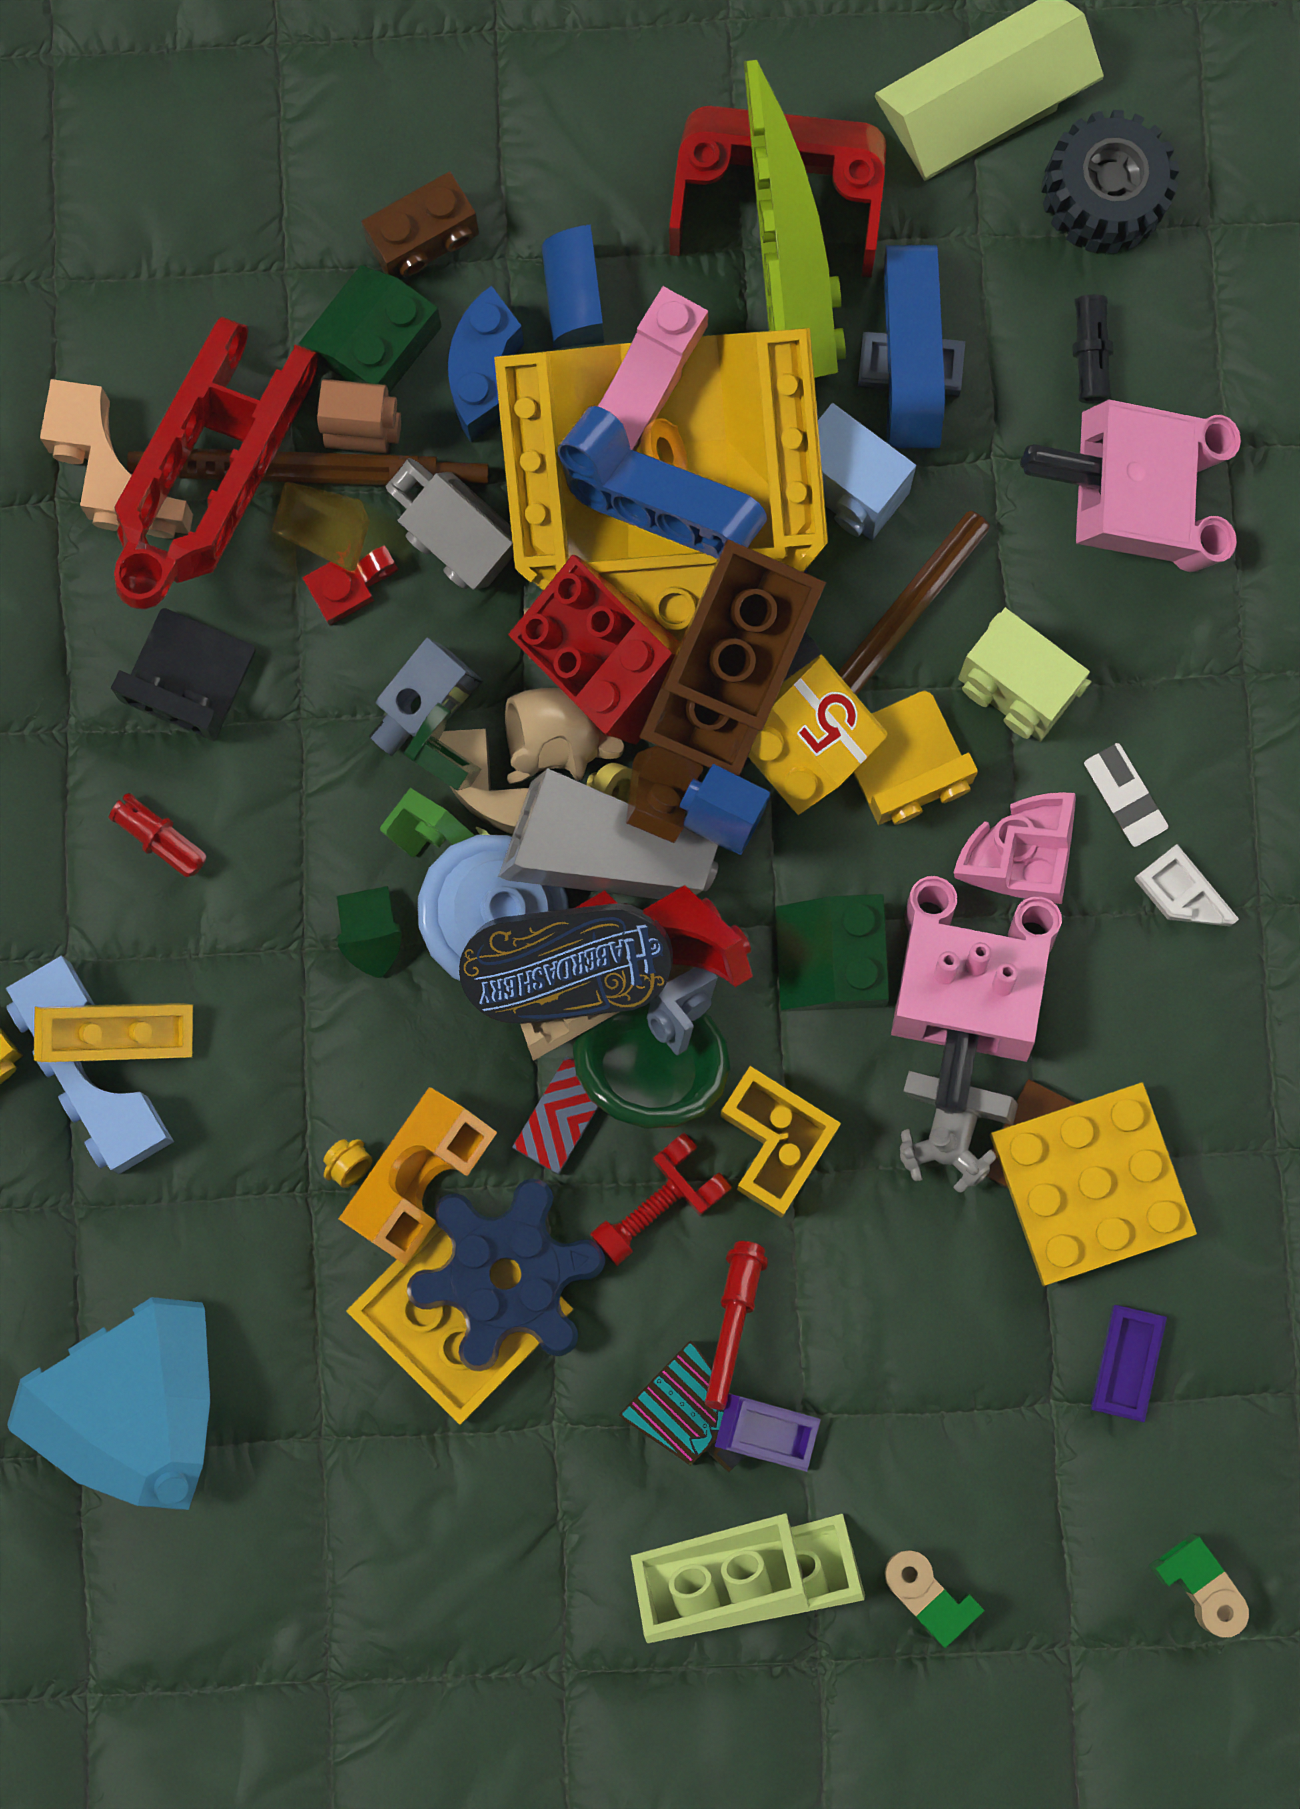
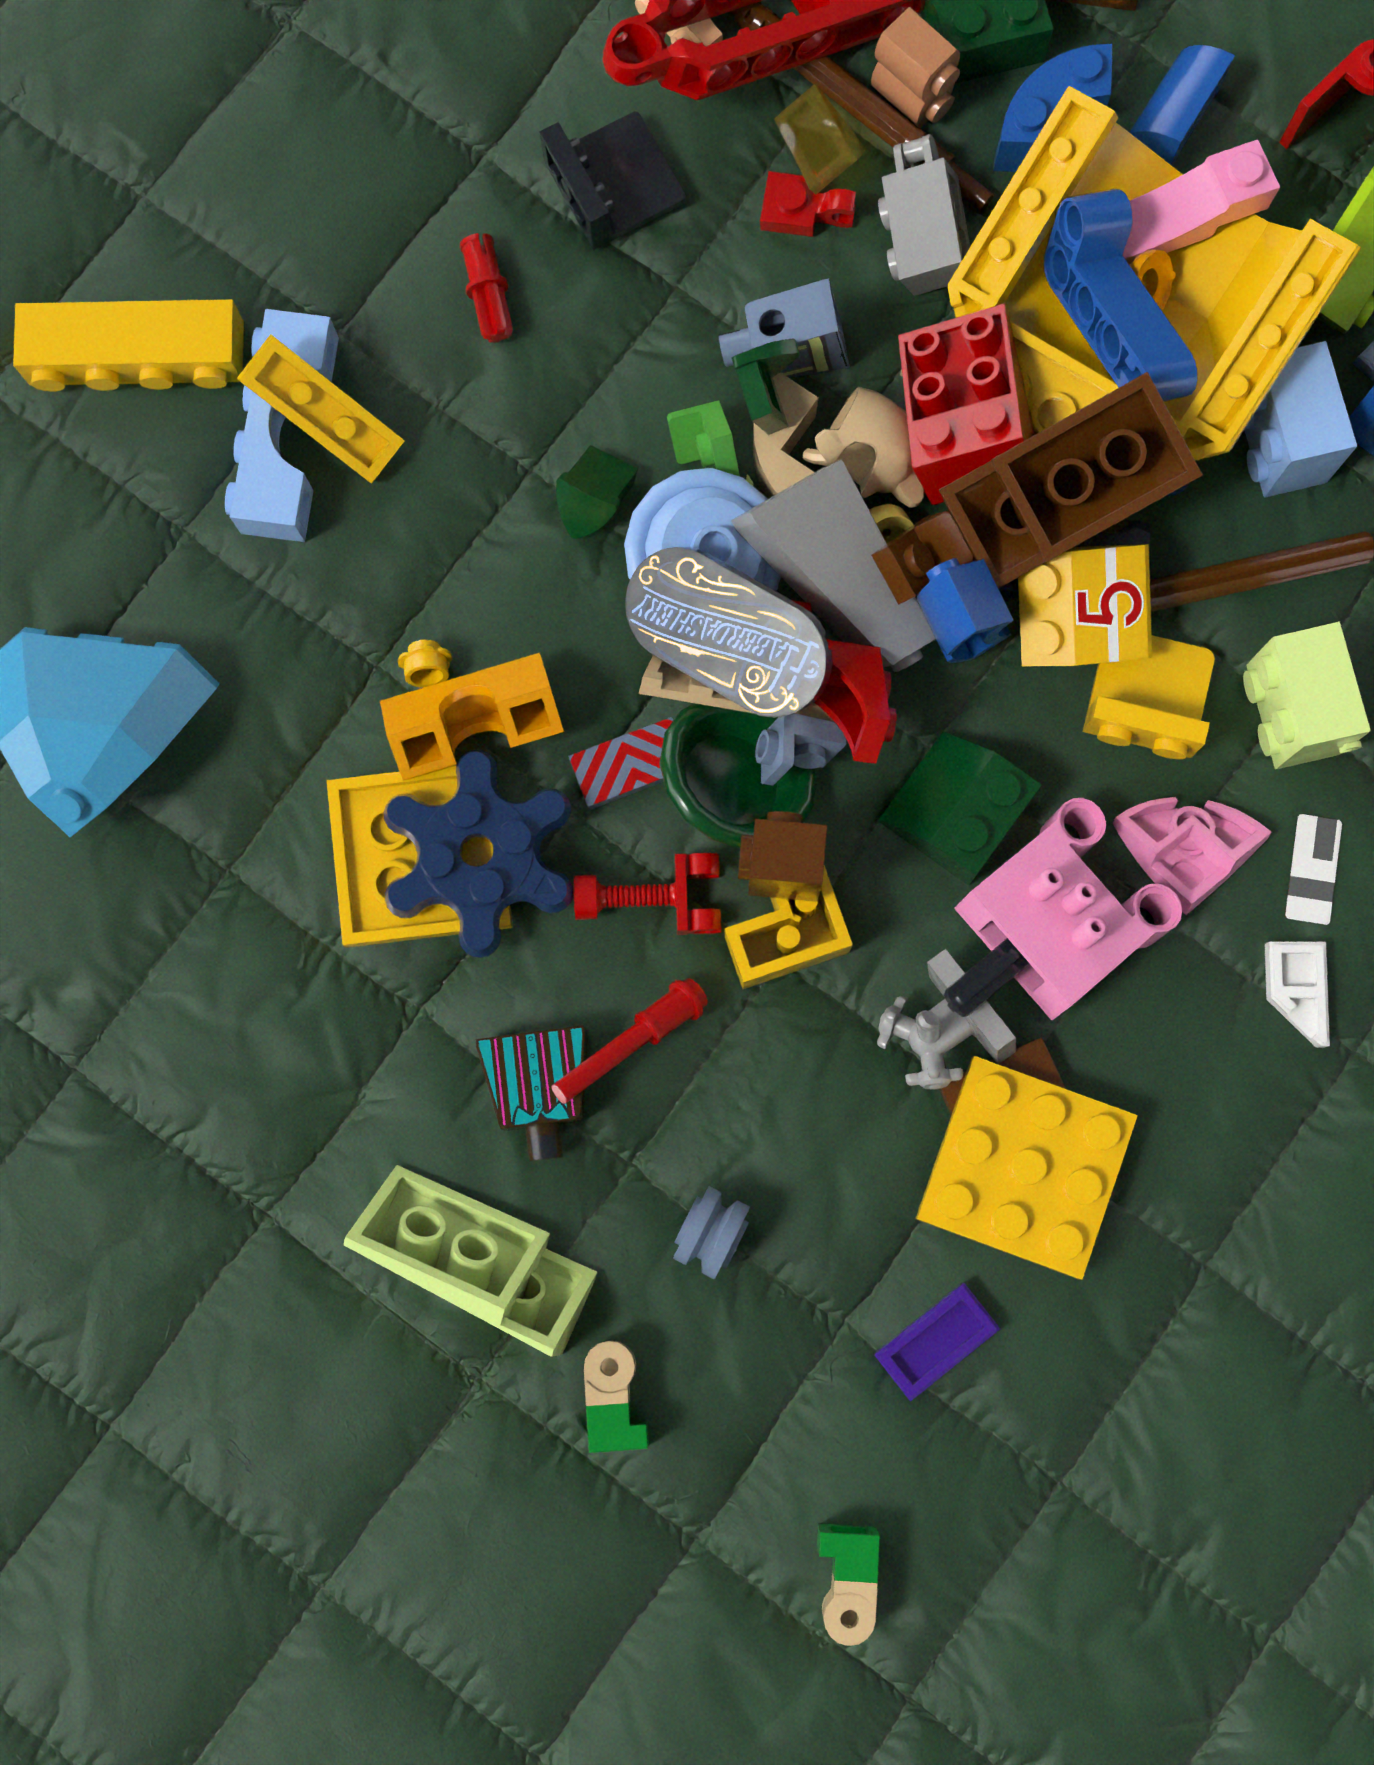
camera: 40 degrees right, 0 degrees up
tile [715,1394,821,1472] -> none
none -> sand blue wheel [673,1186,750,1279]
none -> reddish brown brick [738,811,827,902]

